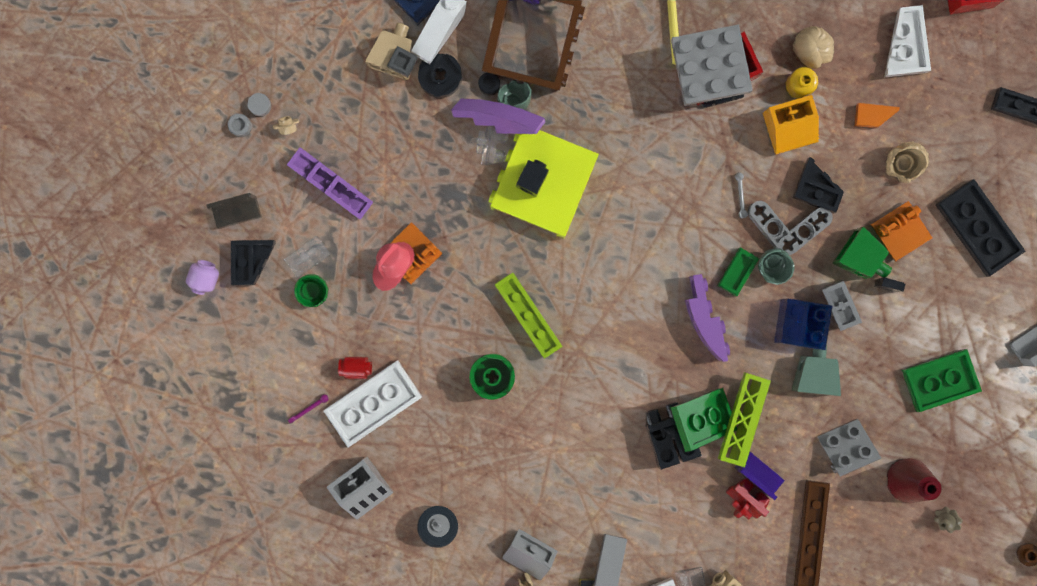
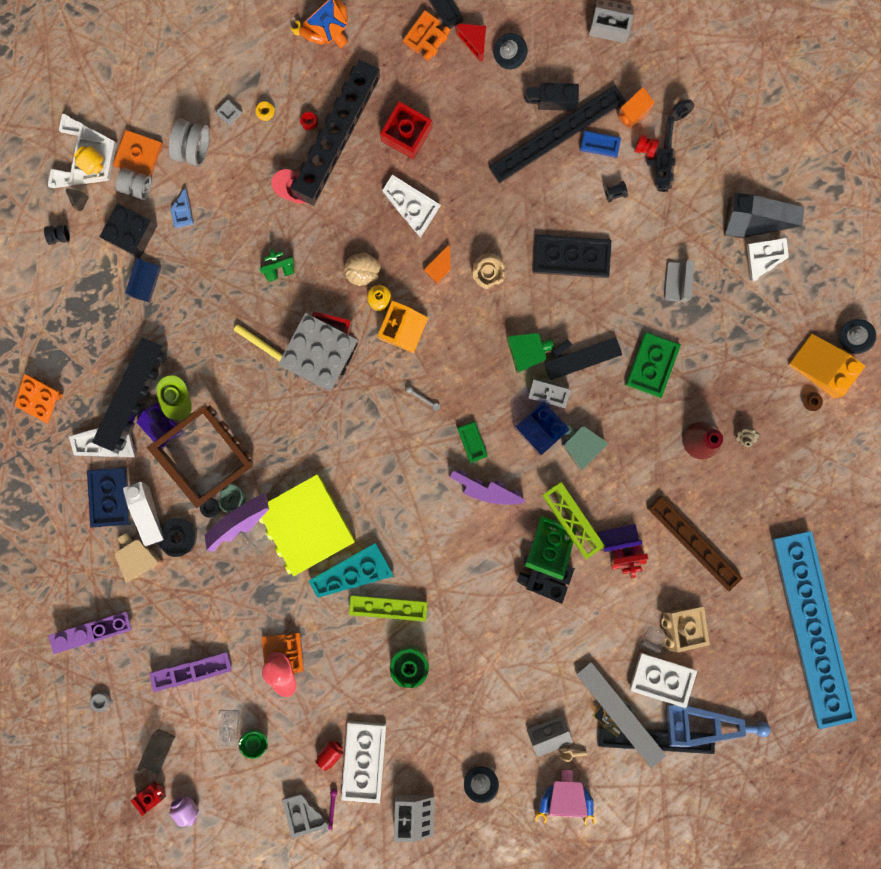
camera: 55 degrees left, 0 degrees up
black wing [231,240,276,286] -> none
light grey tile [248,93,271,117] -> none
tan plate [273,116,299,135] -> none
dark grey tile [387,46,418,78] -> none
black brick [516,159,549,197] -> none
light grey beam [748,201,833,255] -> none
sand green hair [758,248,795,285] -> none
black wing [792,157,844,214] -> none
light grey hinge [817,419,881,477] -> none
orange hinge [871,201,933,262] -> none
none -> medium lavender slope [48,612,132,654]
none -> red brick [131,781,166,816]
none -> light grey wing [282,792,328,838]
none -> teal wing [308,543,394,598]
none -> black tile [544,337,623,381]

